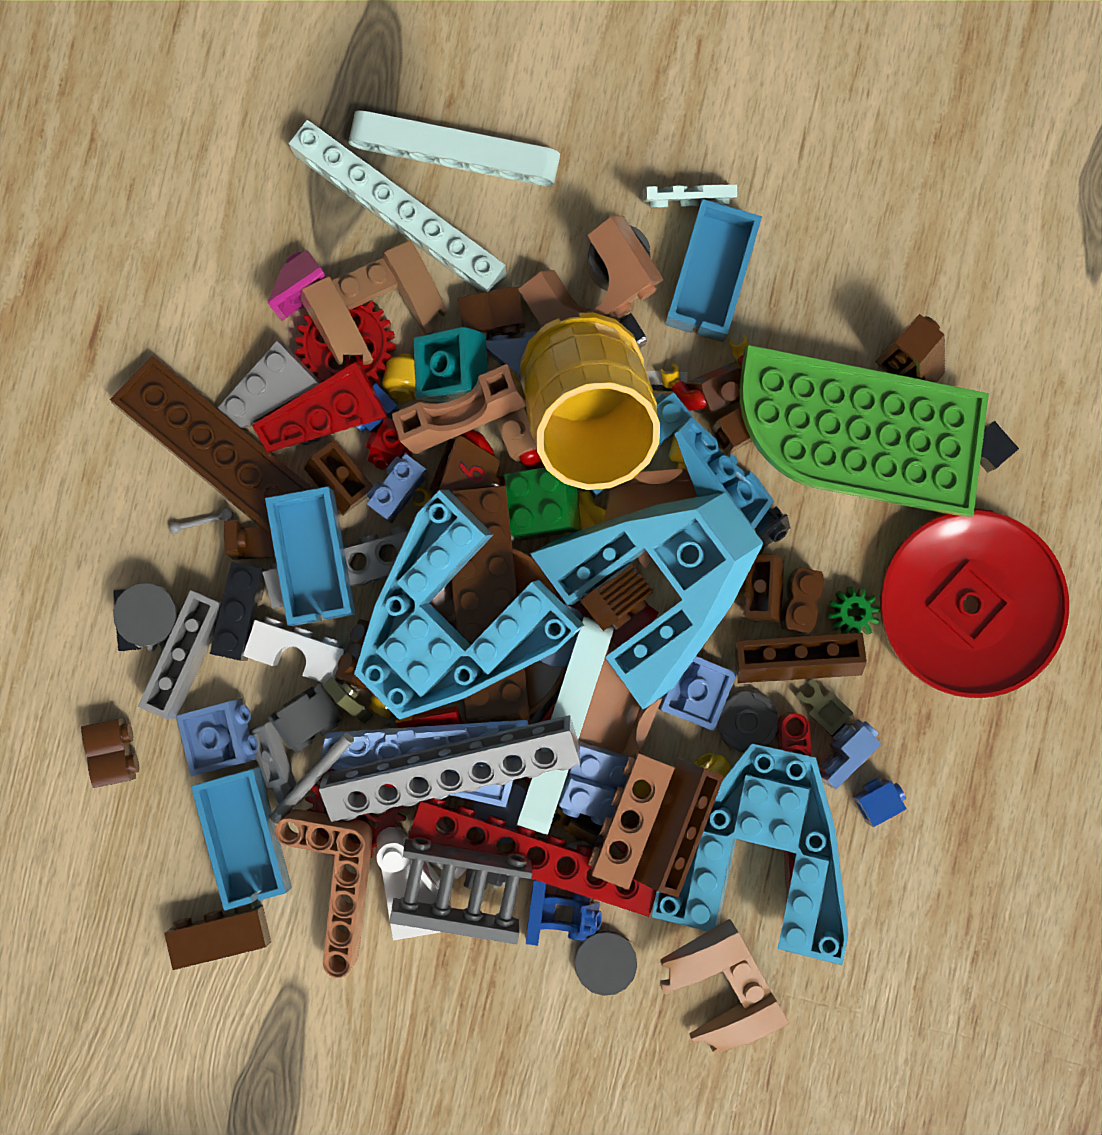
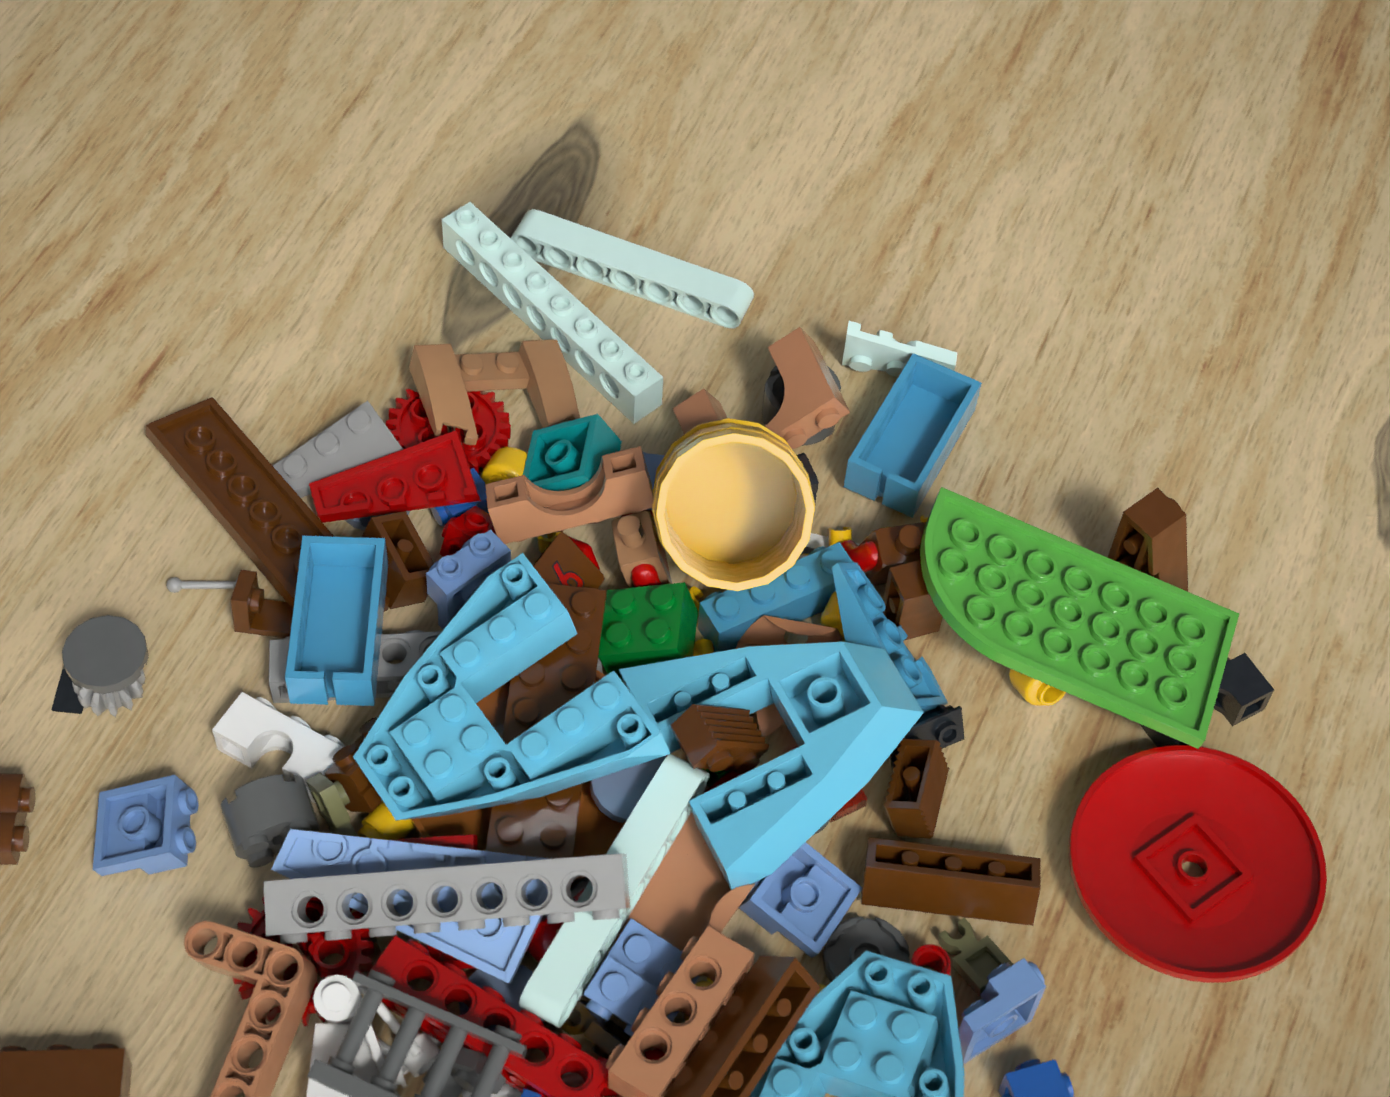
camera: 10 degrees right, 30 degrees down
light grey brick [138,590,222,719] -> none
dark azure piece [191,767,292,911] -> none
black arch [210,562,268,661] -> none
light grey hinge [249,722,302,805] -> none
dark pink slope [268,250,327,321] -> none
light grey bar [269,732,354,824] -> none
reddish brown brick [457,287,525,340] -> none
reddish brown brick [780,567,824,634] -> none
green gear [826,586,880,635] -> none

